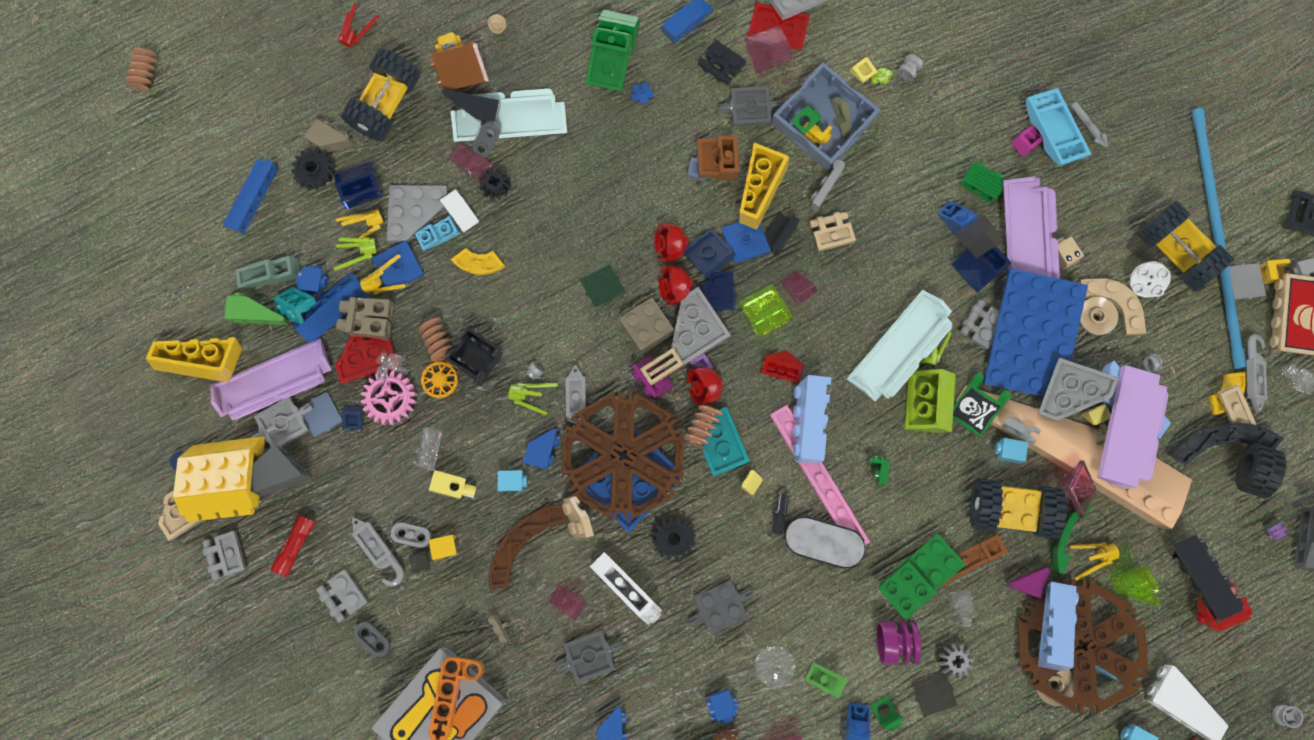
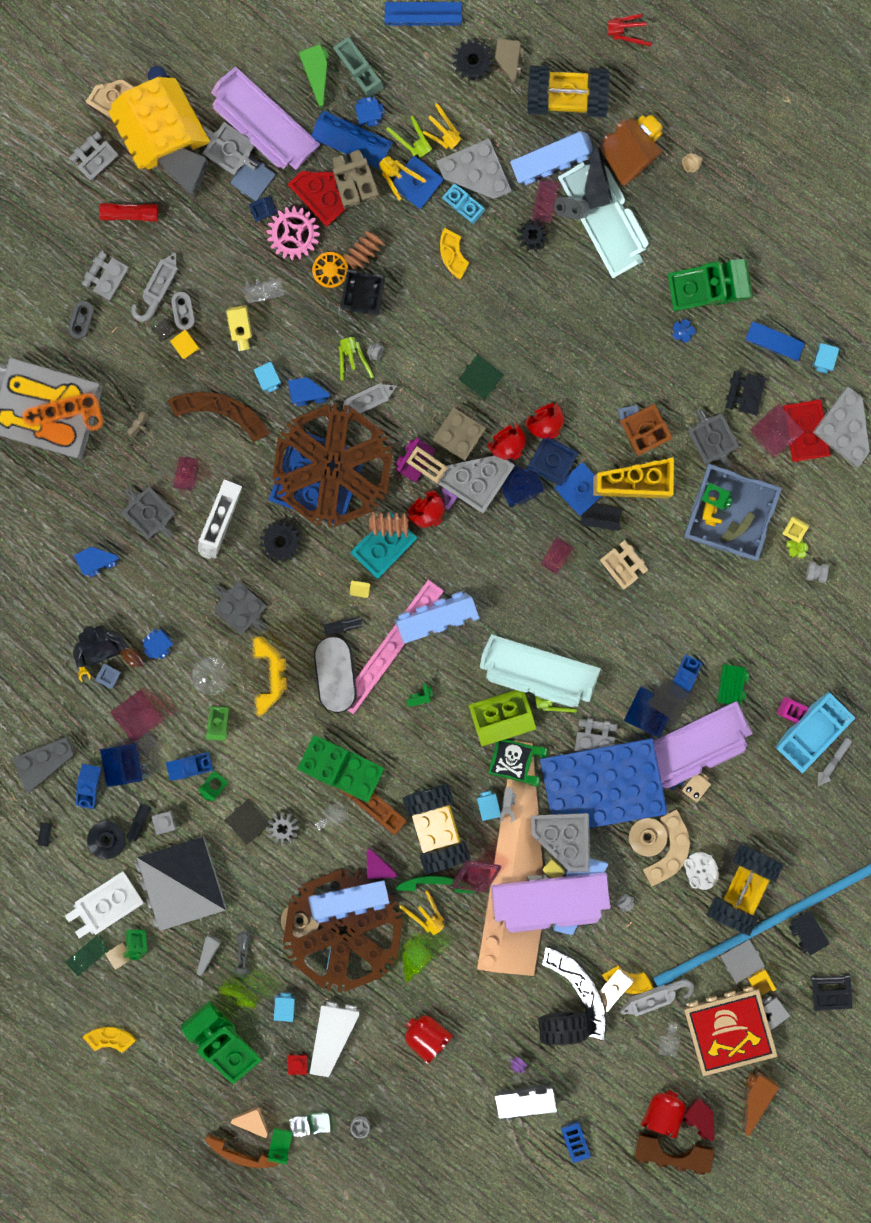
camera: 70 degrees right, 10 degrees up
yellow wedge [146,337,242,383] -> none
teal bracket [273,287,316,325] -> none
clear blue slope [334,161,383,209] -> none
clear plant [377,351,408,384] -> none
white slope [440,189,479,232] -> none
tan plate [563,496,594,538] -> none
clear neon green slope [739,284,793,338] -> none
red slope [761,350,804,384] -> none
light grey plate [810,159,845,212] -> none
magenta wheel [877,620,921,665] -> none
black wedge [1169,535,1244,624] -> none
none -> yellow slope [254,636,287,716]
none -> light blue wedge [510,131,593,186]
none -> black piece [788,909,830,956]

